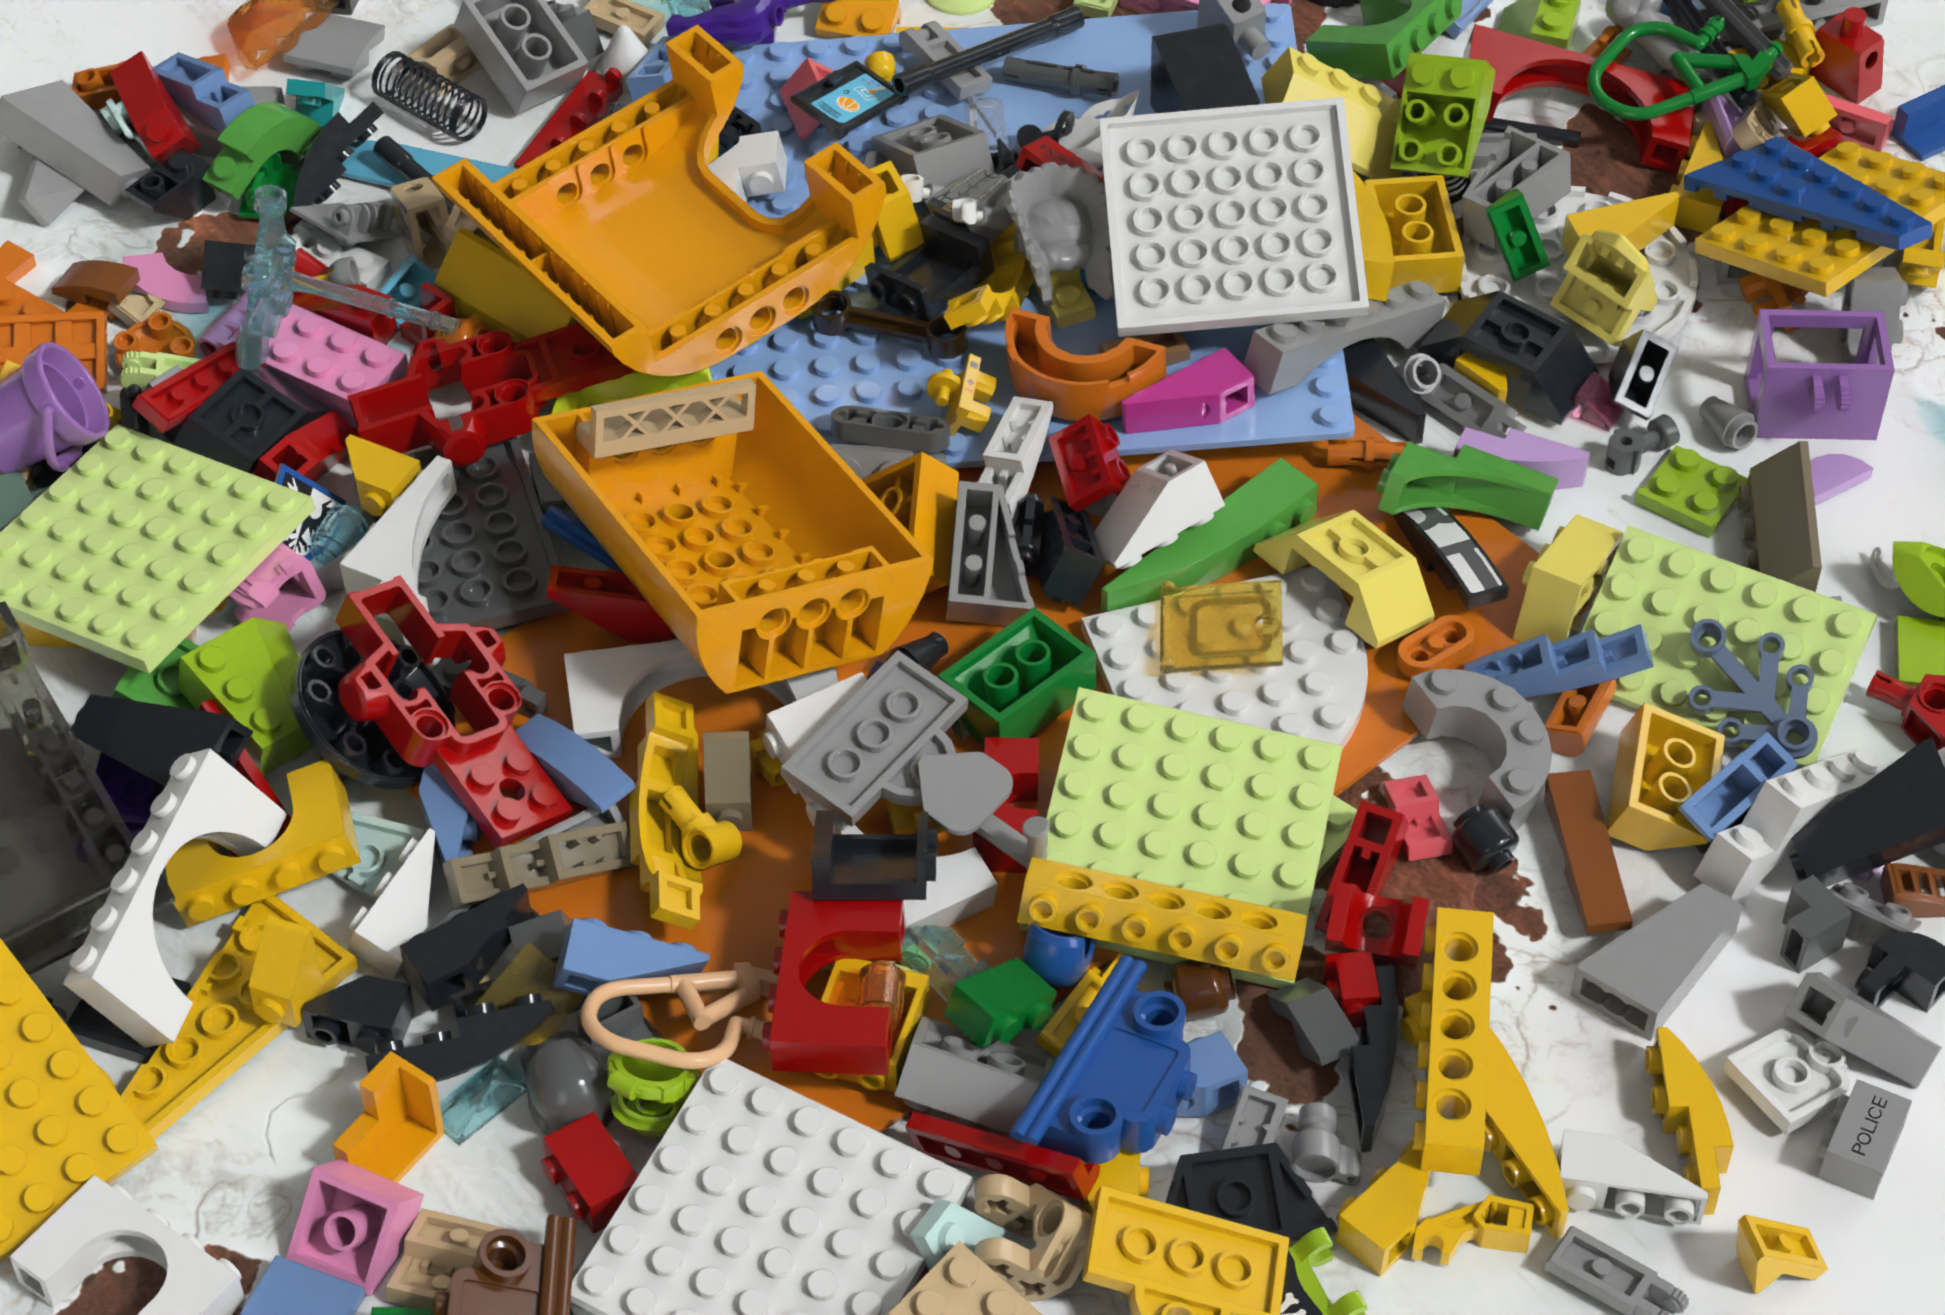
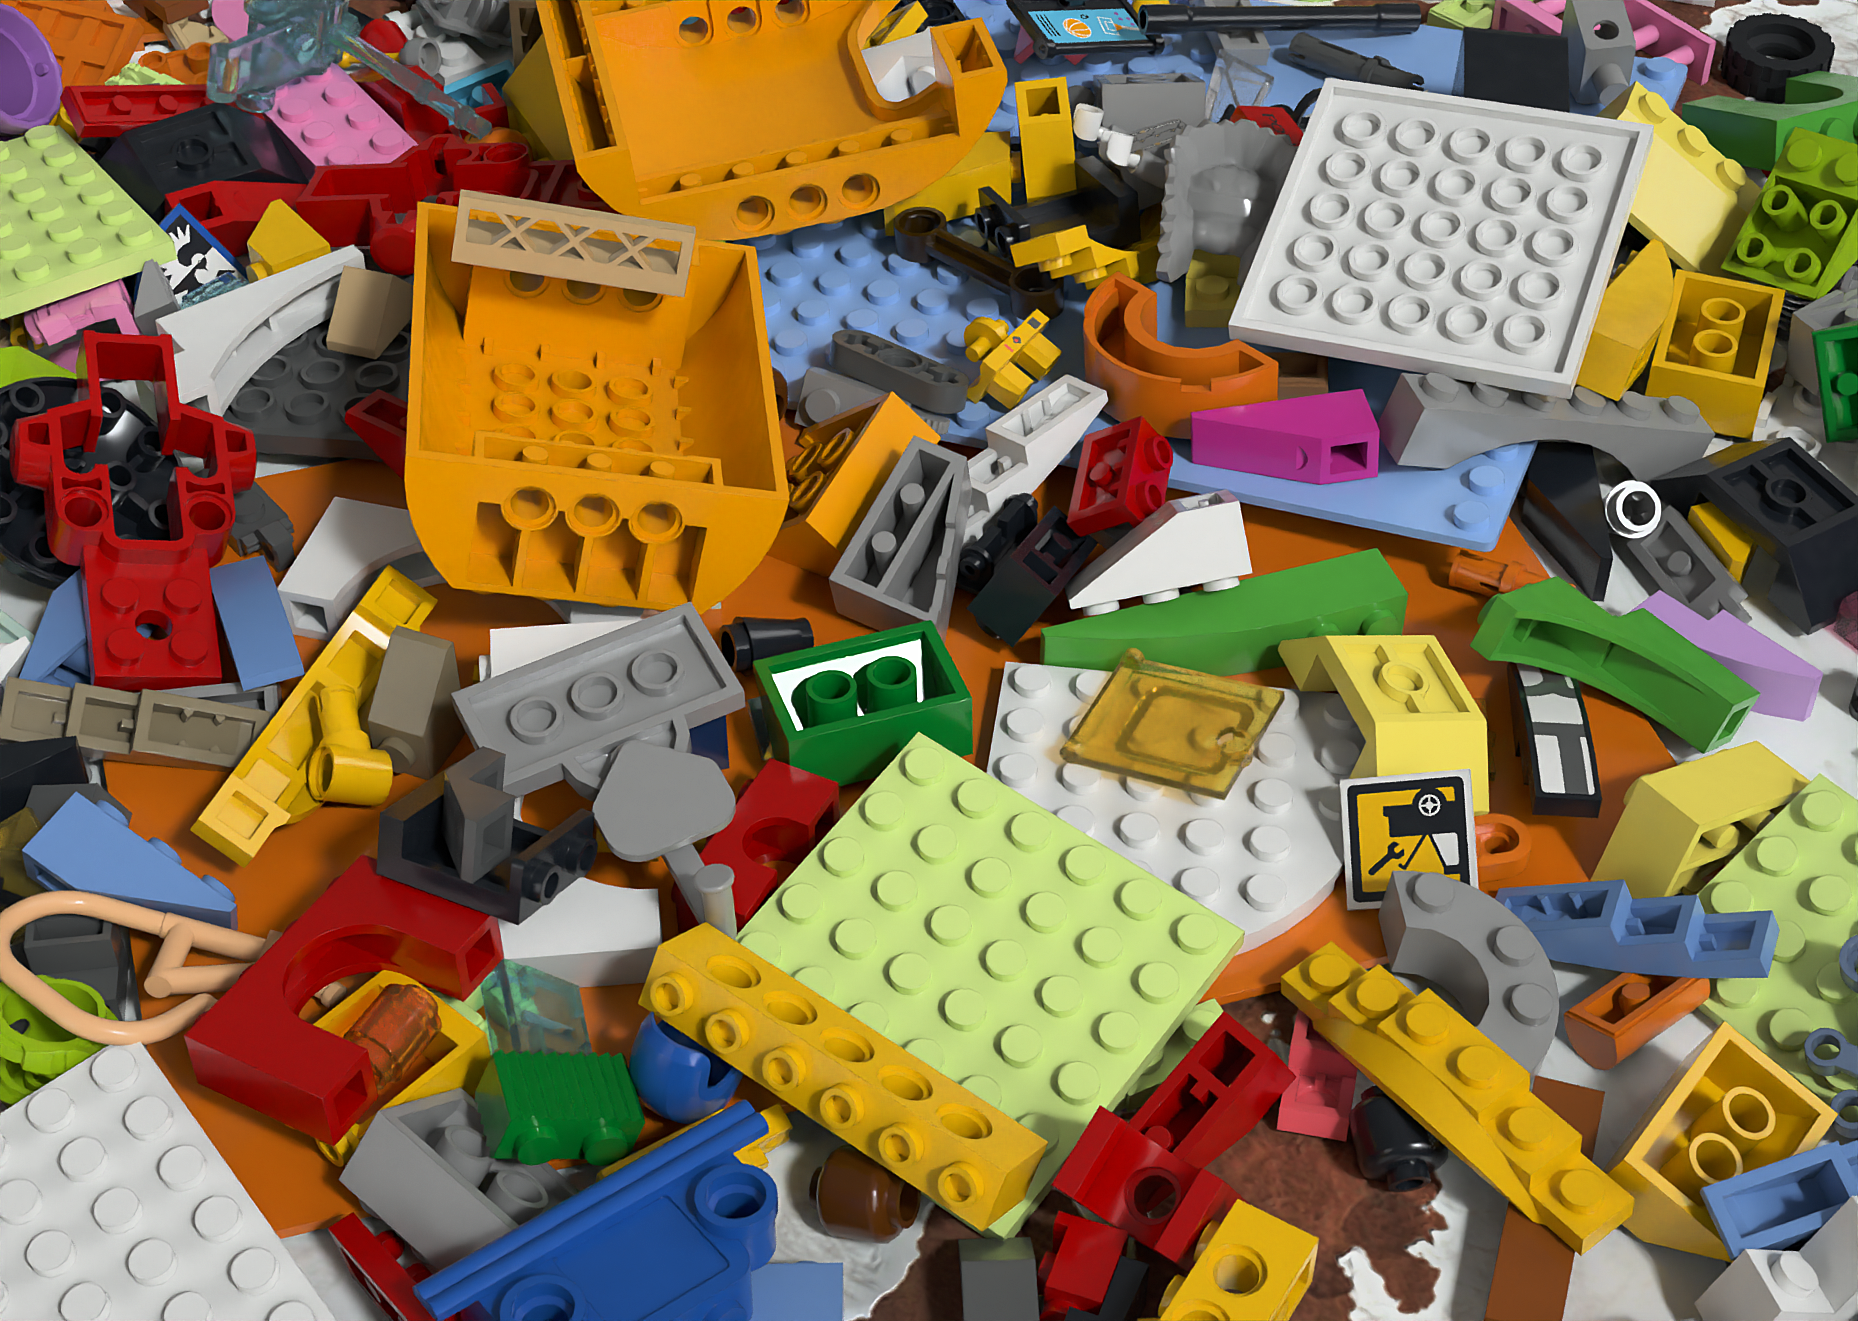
camera: 25 degrees right, 5 degrees down
none -> light grey slope [134,259,181,336]
none -> tan slope [326,265,413,359]
none -> dark grey slope [441,746,515,884]
none -> yellow piece [1281,941,1635,1256]
none -> piece [1340,769,1479,911]

